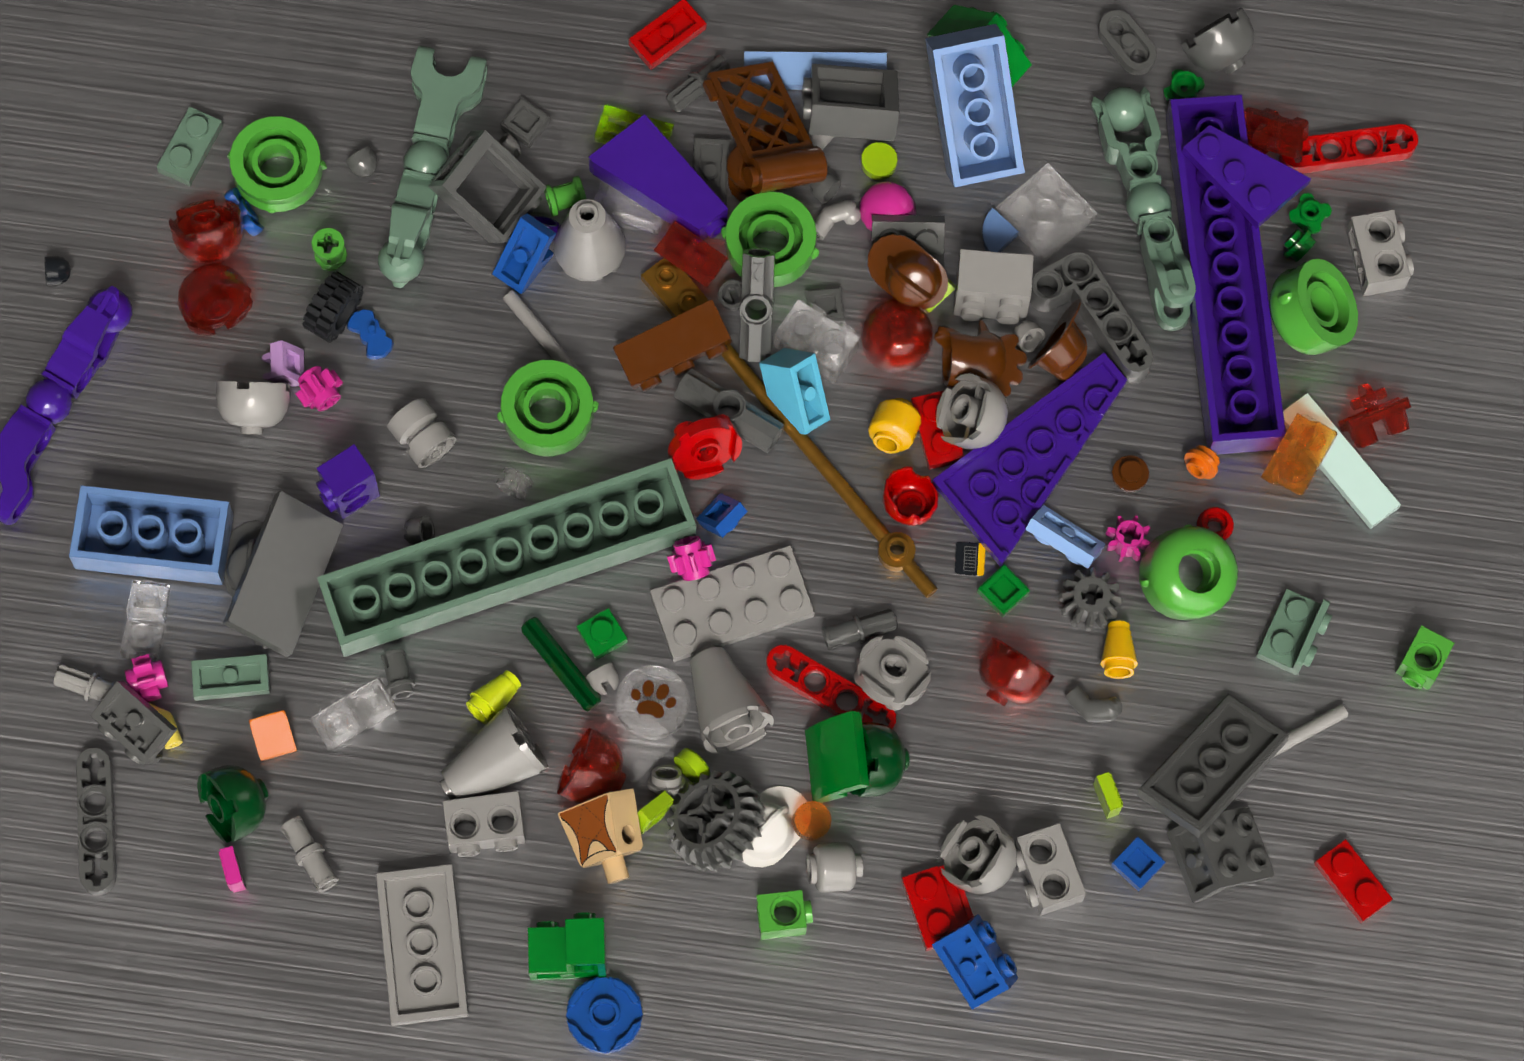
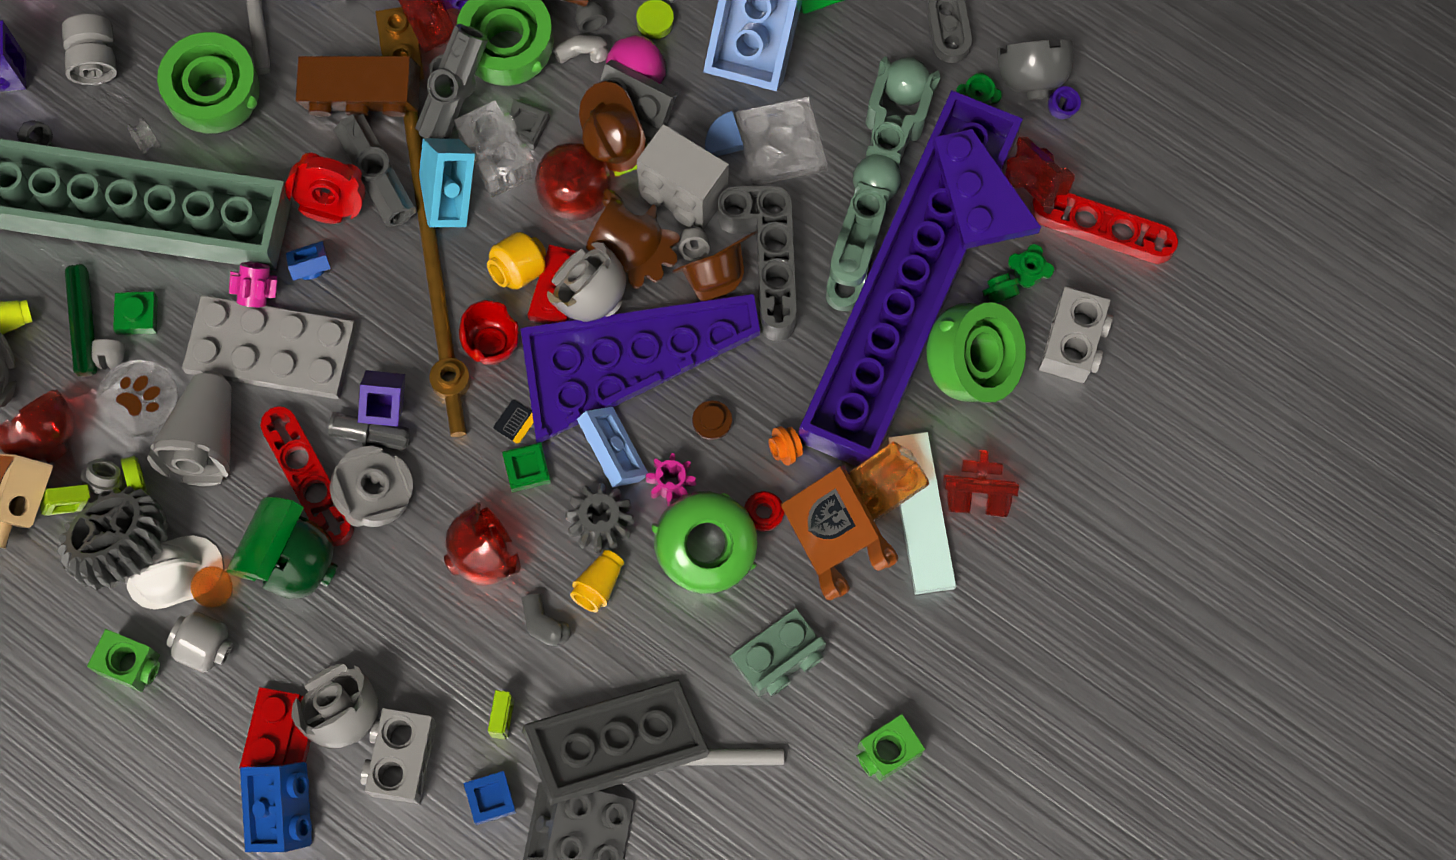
camera: 30 degrees right, 0 degrees up
none -> dark purple brick [357,370,406,427]
none -> dark orange flag [781,465,899,600]
none -> dark purple hinge [1047,86,1081,120]

